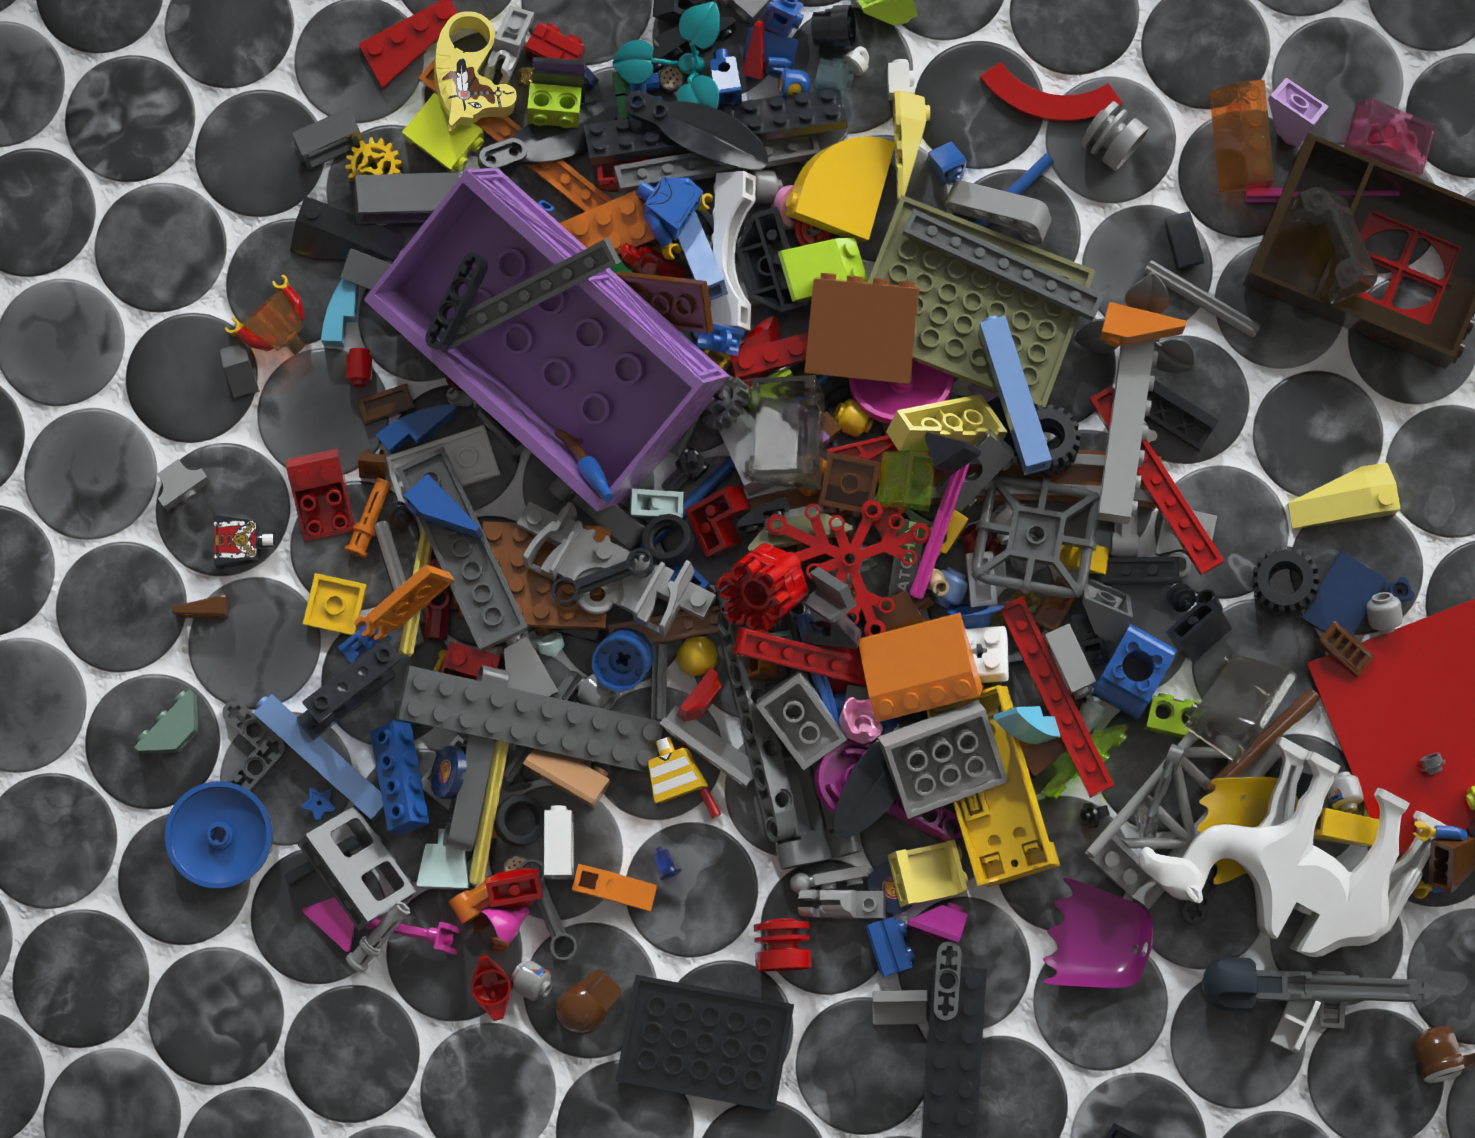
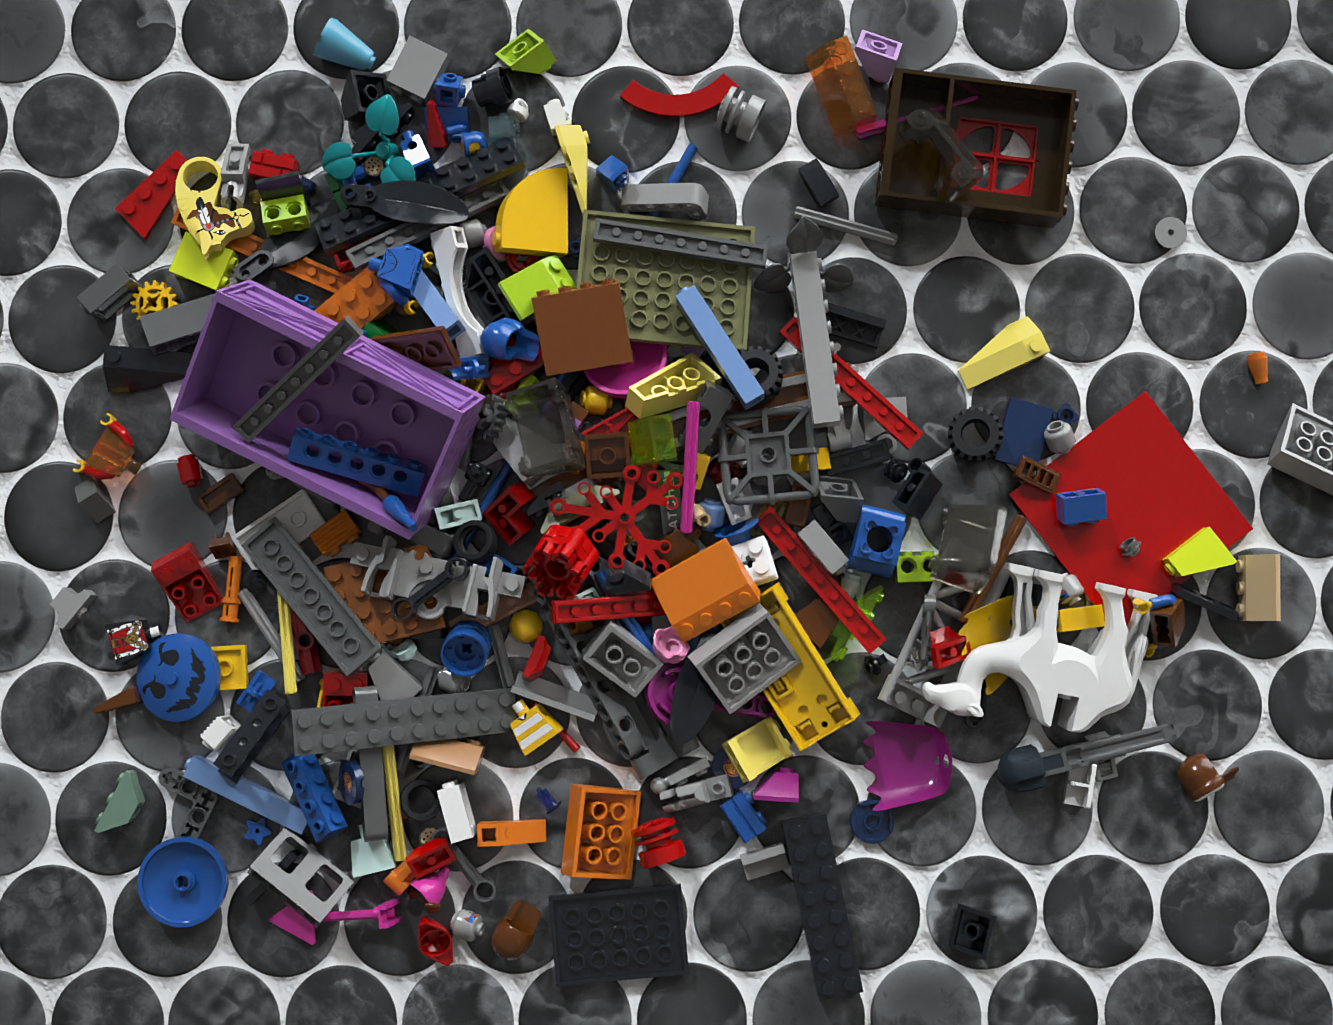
camera: 15 degrees left, 5 degrees up
medium azure slope [321,279,359,347] -> none
dark grey panel [340,248,391,290] -> none
light grey pin [346,901,410,972] -> none
orange tile [354,564,455,641] -> none
blue slope [375,404,458,455] -> none
blue slope [404,474,484,539] -> none
black beam [425,253,488,351] -> none
red hinge [619,242,686,278] -> none
dark grey panel [802,567,857,623] -> none
black slope [925,432,981,476] -> none
dark grey beam [933,941,962,1021] -> none
medium azure slope [993,706,1061,745] -> none
orange slope [1099,302,1187,346] -> none
clear pink slope [1344,99,1436,174] -> none
none -> blue dish [136,633,221,722]
none -> white brick [201,715,241,750]
none -> blue brick [287,428,426,497]
none -> orange brick [309,509,363,557]
none -> blue piece [480,318,540,361]
none -> orange slope [561,784,641,880]
none -> dark blue plate [568,237,581,259]
none -> dark blue tile [850,799,894,844]
none -> red slope [930,626,971,669]
none -> blue brick [1056,488,1107,526]

